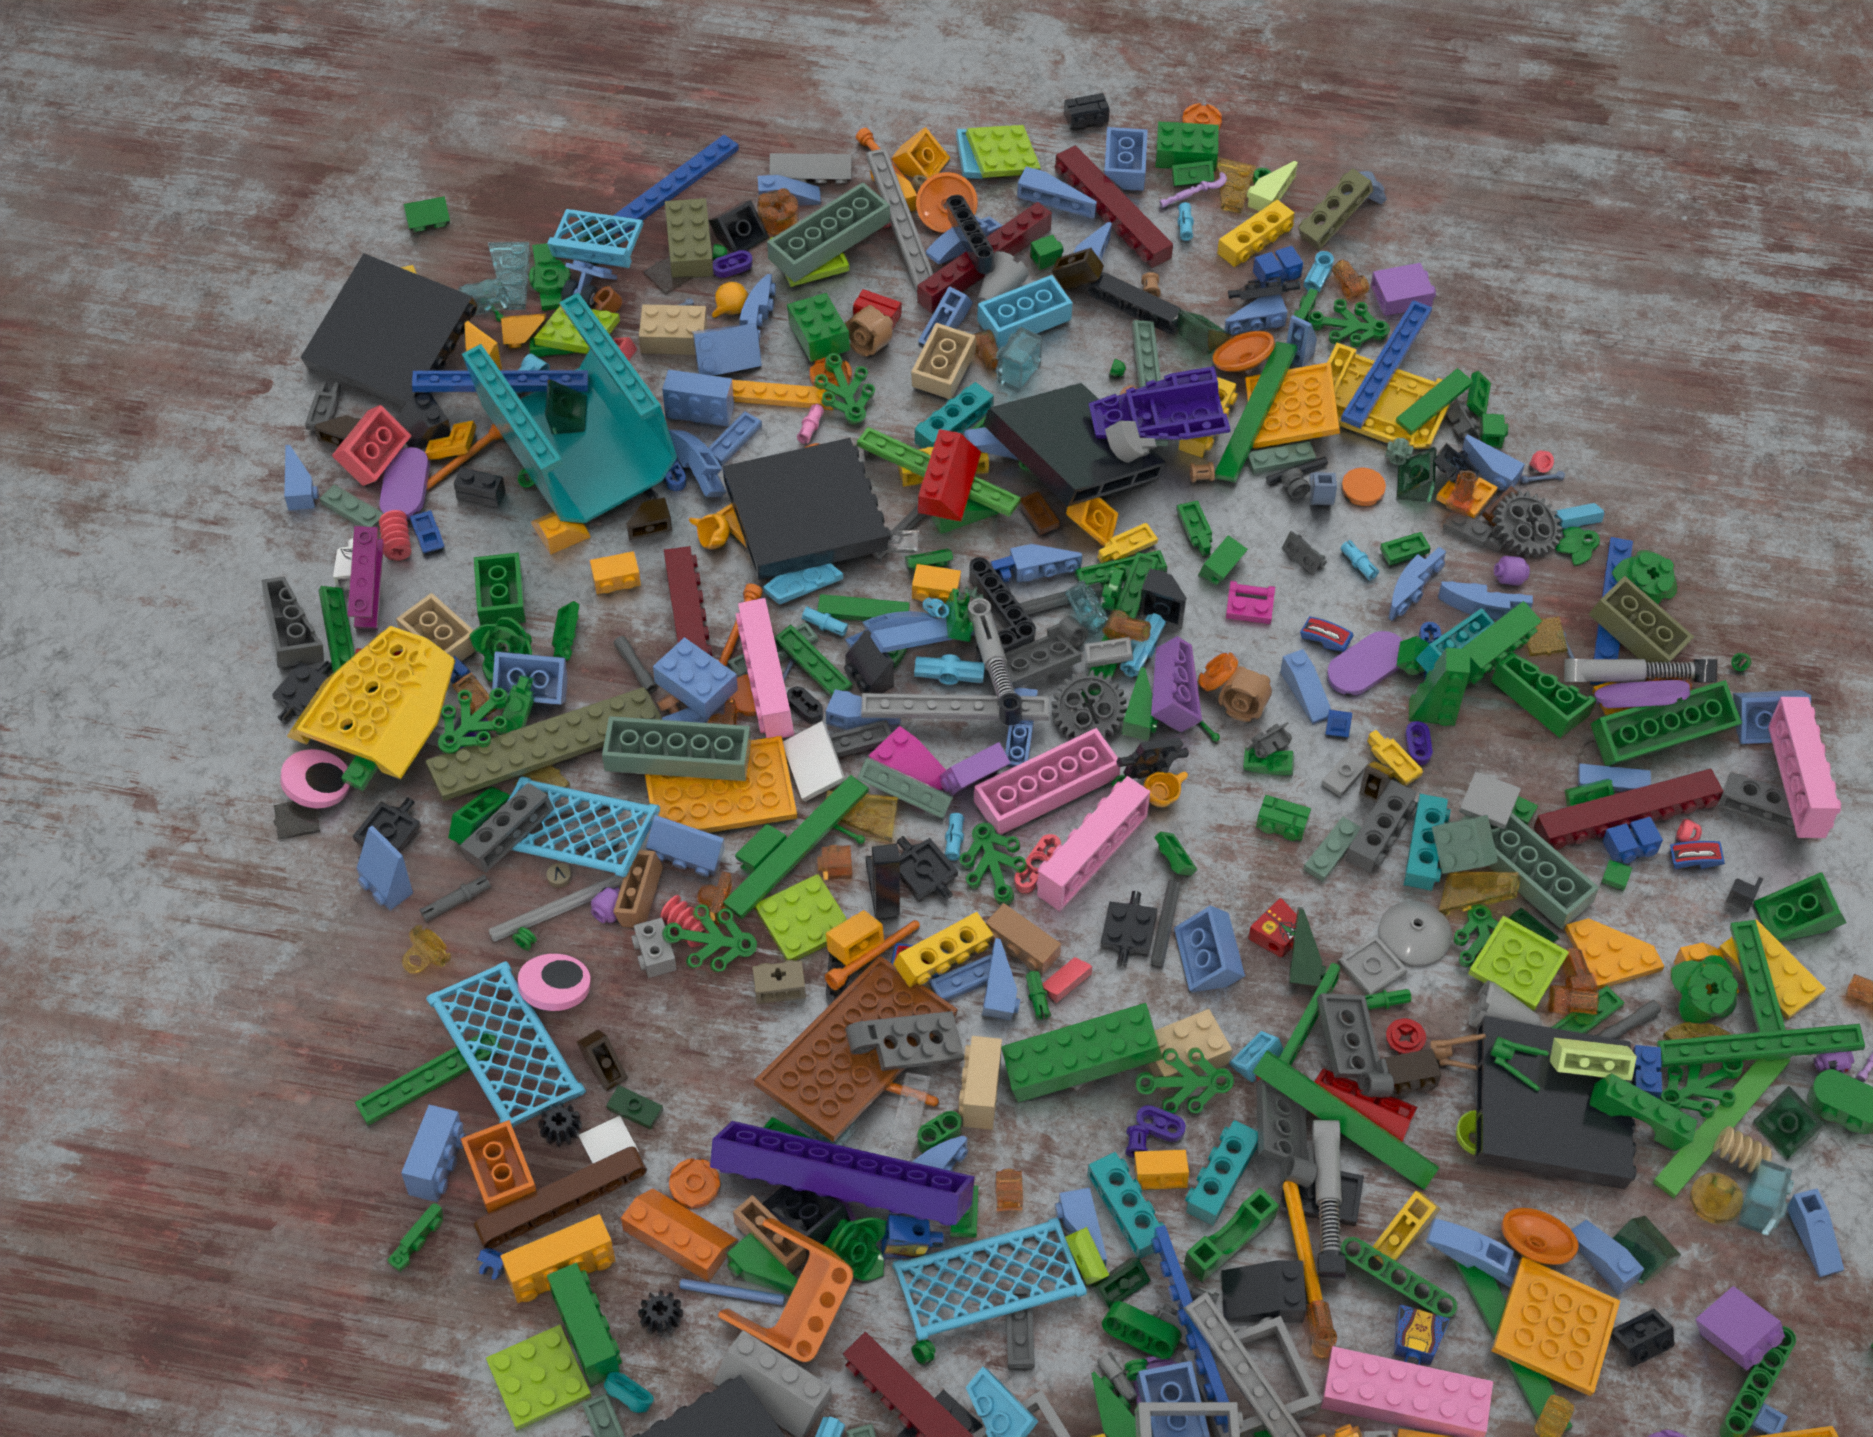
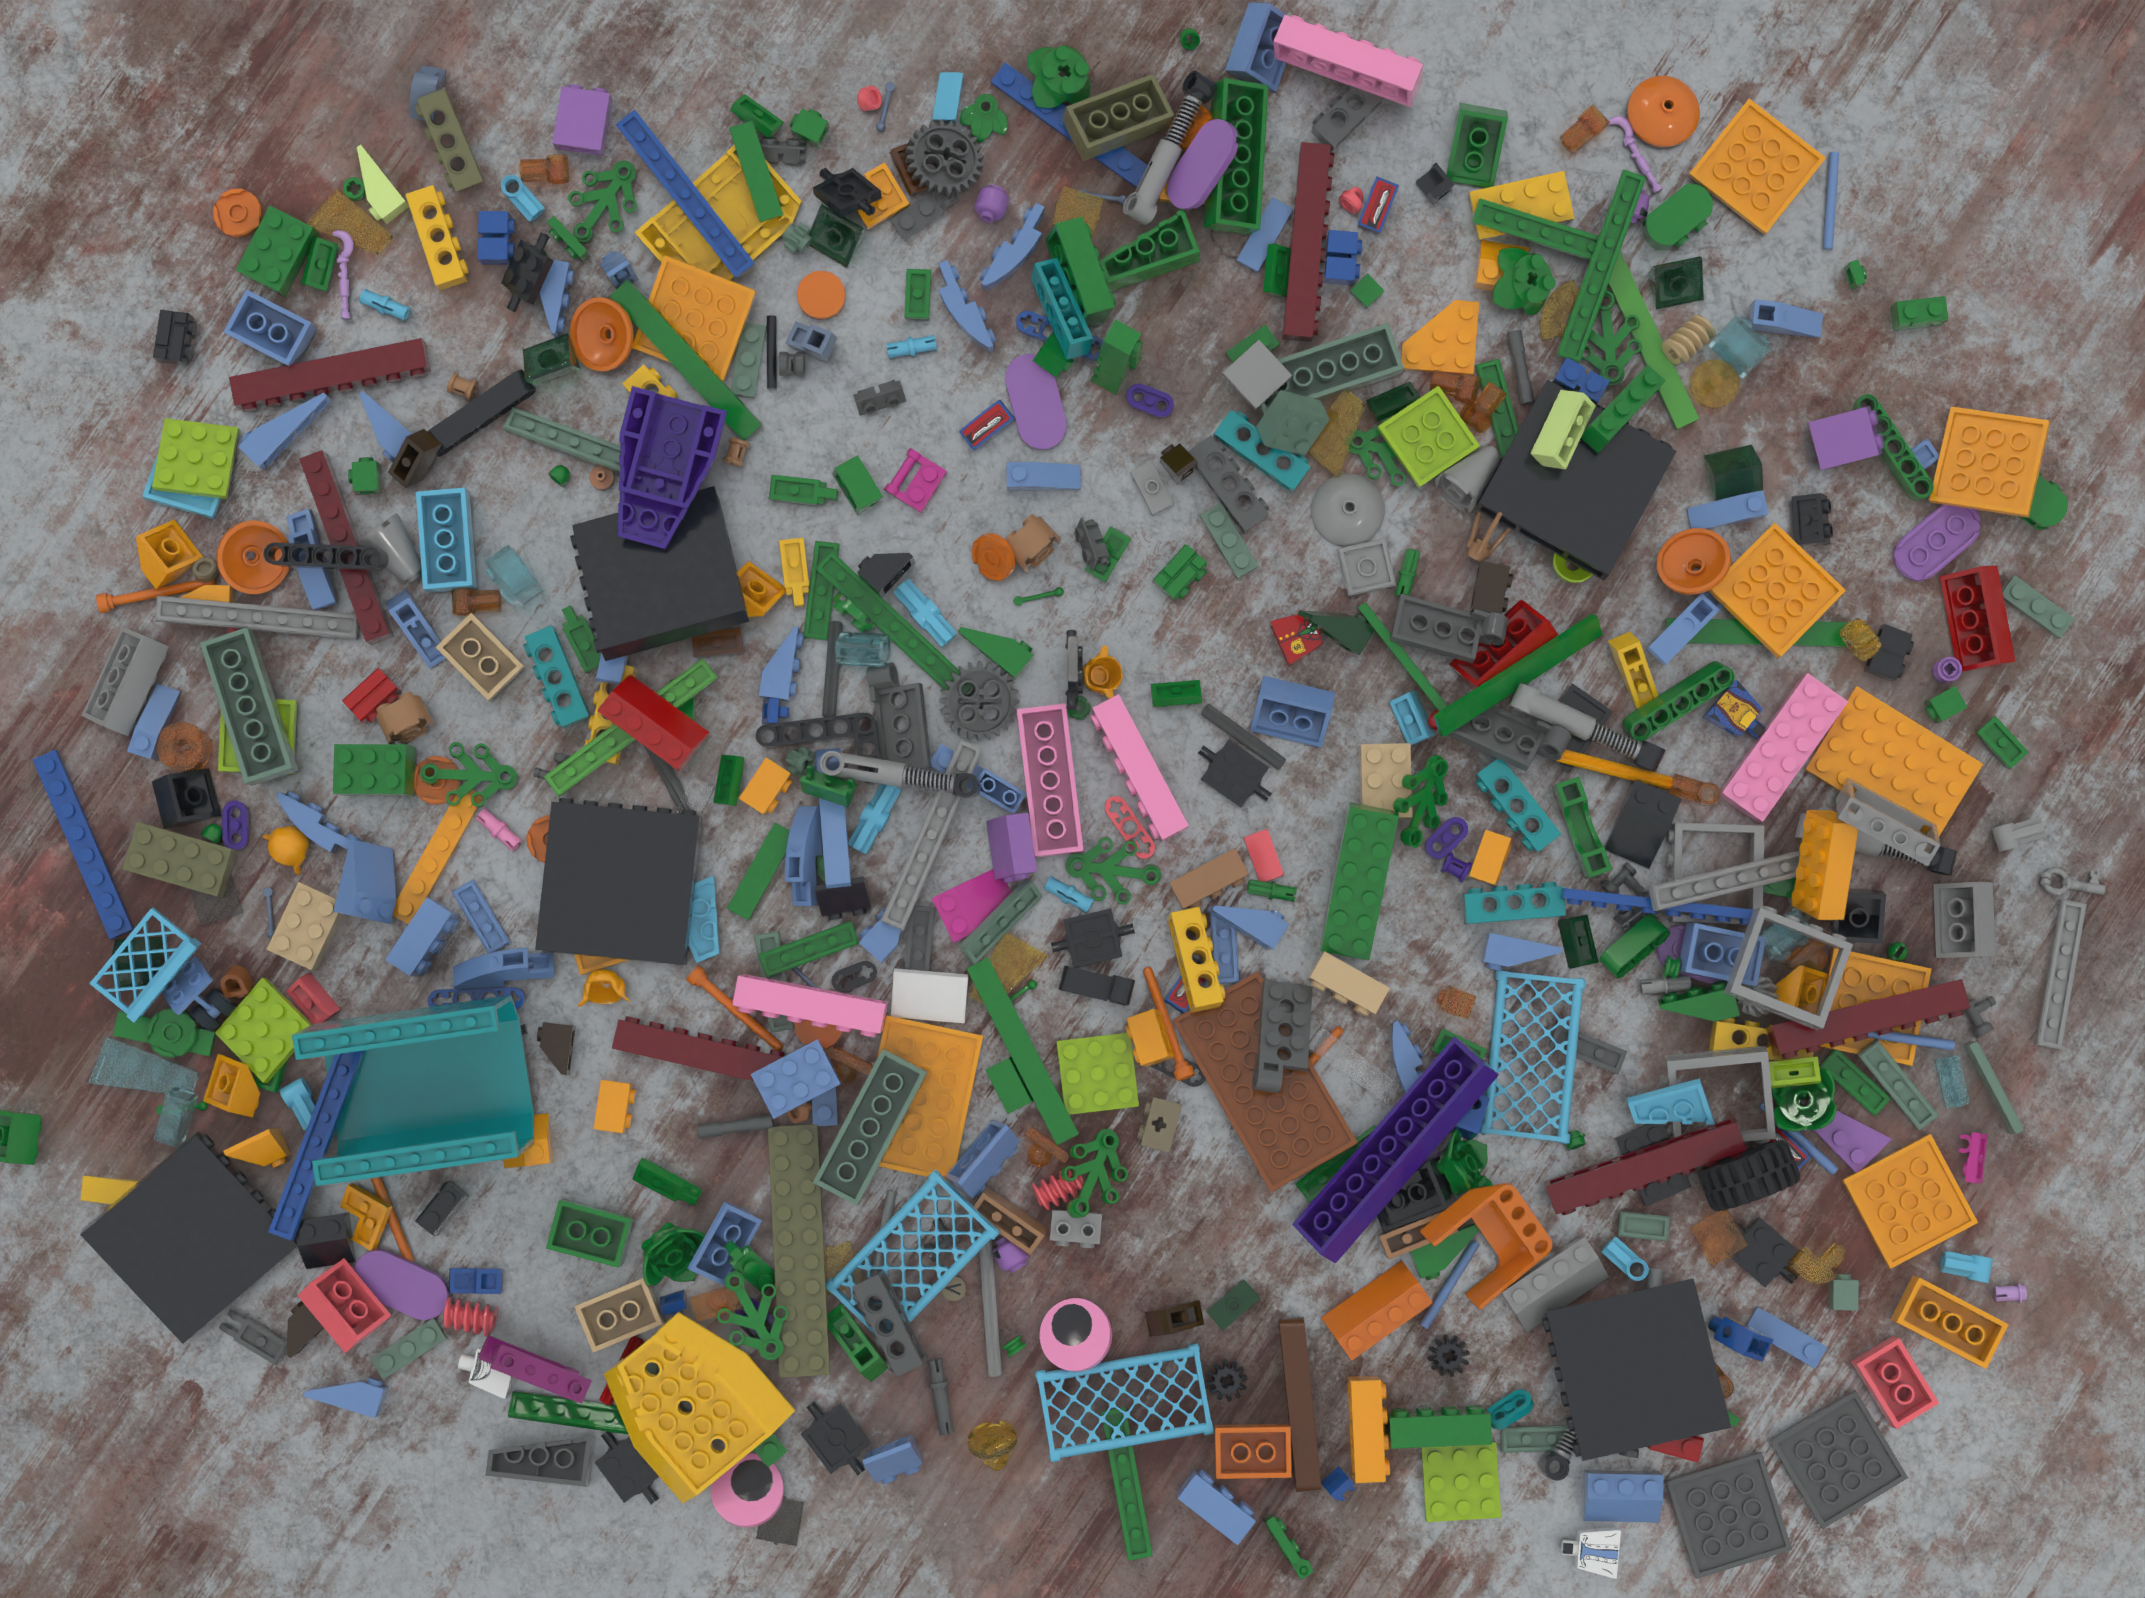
camera: 65 degrees left, 30 degrees up
clear green slope [545,379,587,435] -> none
white sticker [579,1116,639,1163] -> none
orange tile [669,1158,720,1209] -> none
medium azure pin [801,606,849,637] -> none
clear orange brick [817,845,852,880] -> none
green beam [918,1111,961,1154] -> none
medium azure pin [923,598,949,618] -> none
lime piece [1065,1227,1109,1285] -> none
light grey plate [1084,637,1133,667] -> none
clear orange piece [1102,610,1151,642] -> none
light grey brick [1105,421,1157,463] -> none
medium lavender wedge [1151,636,1202,732] -> none
blue tile [1325,710,1352,737] -> none
yellow hinge [1367,730,1423,786] -> none
red gear [1386,1018,1426,1055] -> none
clear orange piece [1445,470,1478,516] -> none
medium blue slope [1462,434,1525,492] -> none
green plant [1490,1036,1549,1091] -> none

